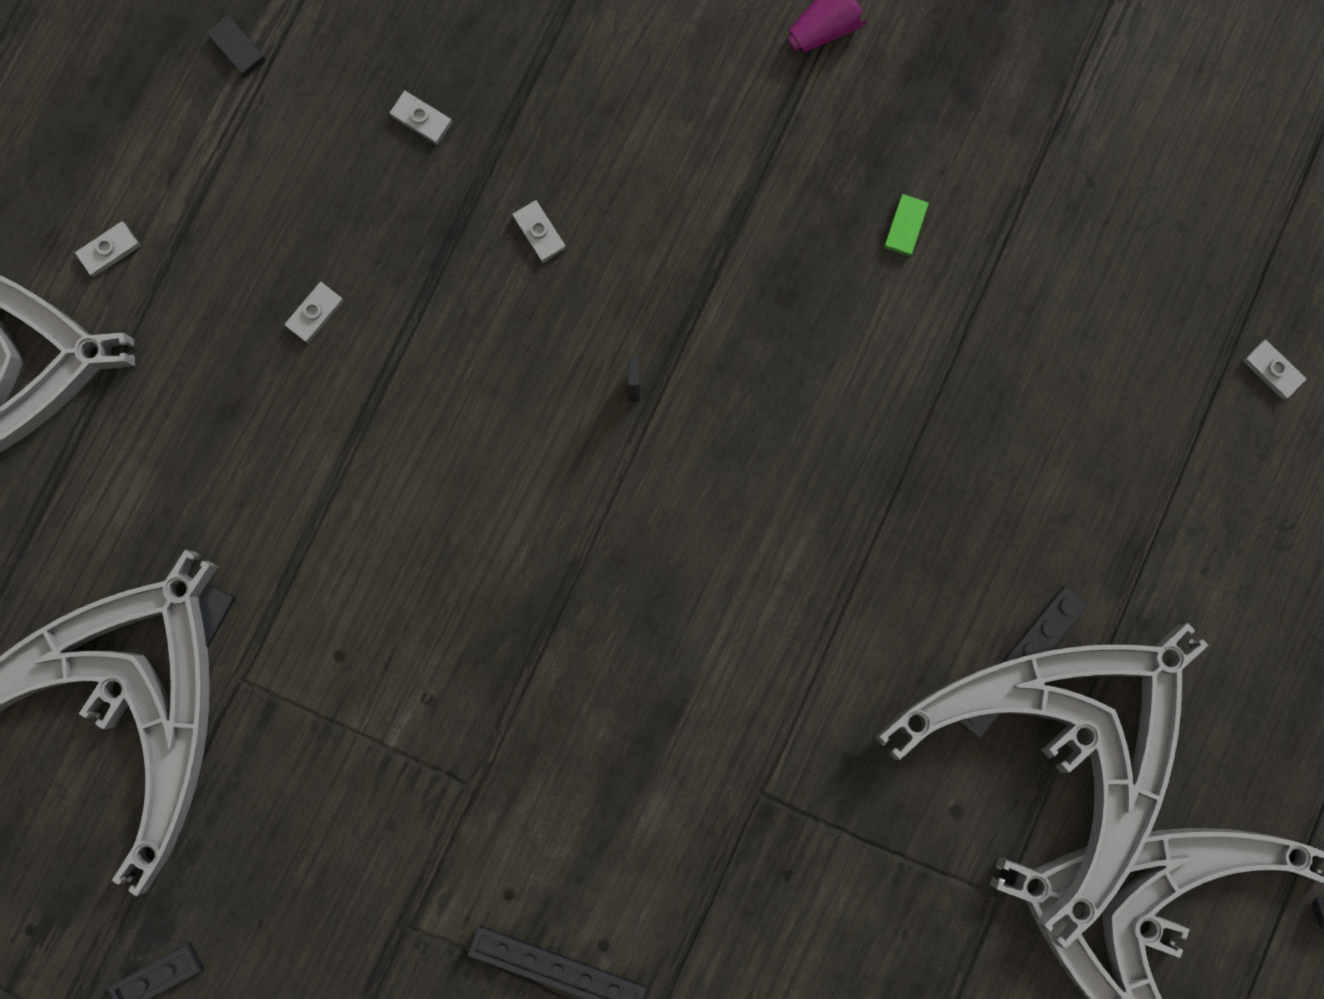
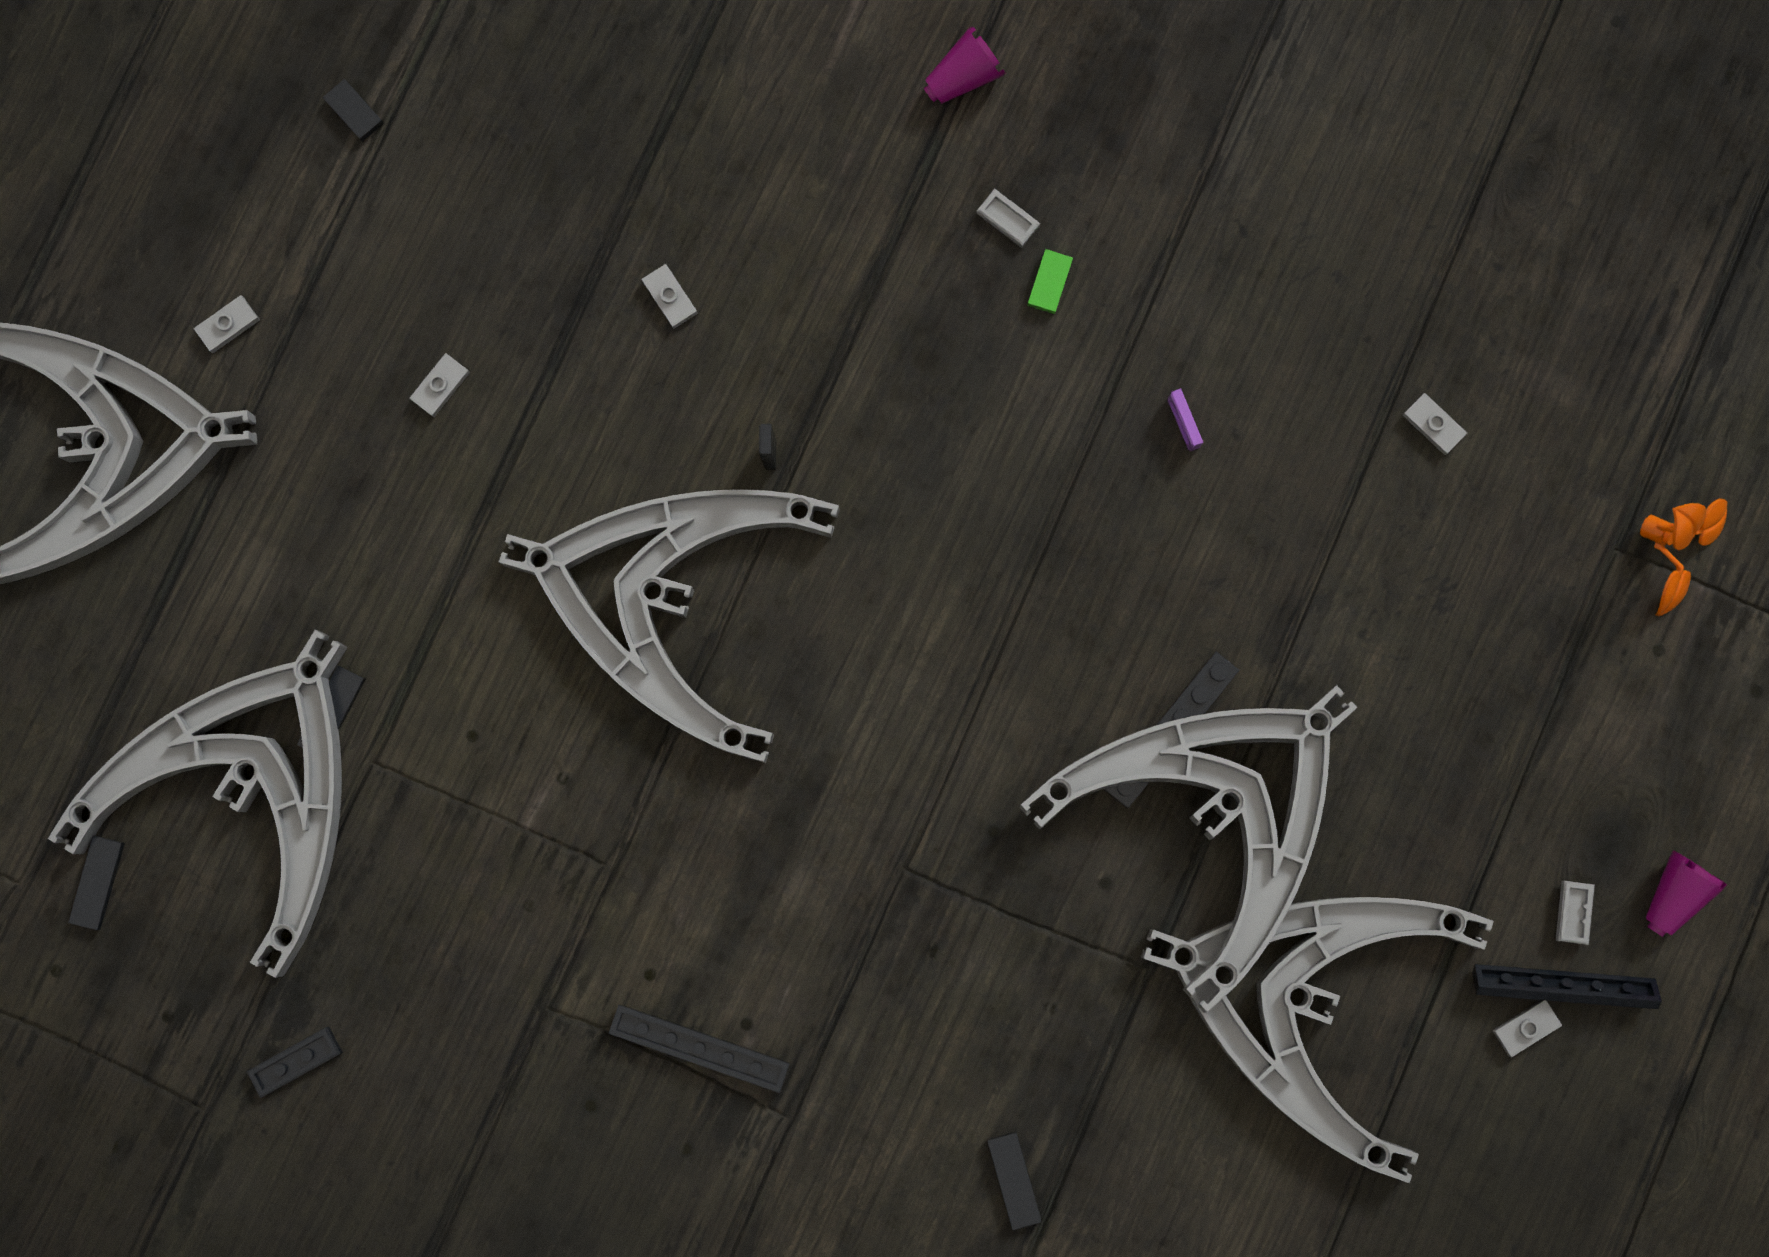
camera: 10 degrees right, 0 degrees up
light grey plate [390,90,453,145] -> none
none -> light grey piece [499,490,840,763]
none -> light grey tile [977,189,1040,248]
none -> medium lavender tile [1168,388,1203,451]

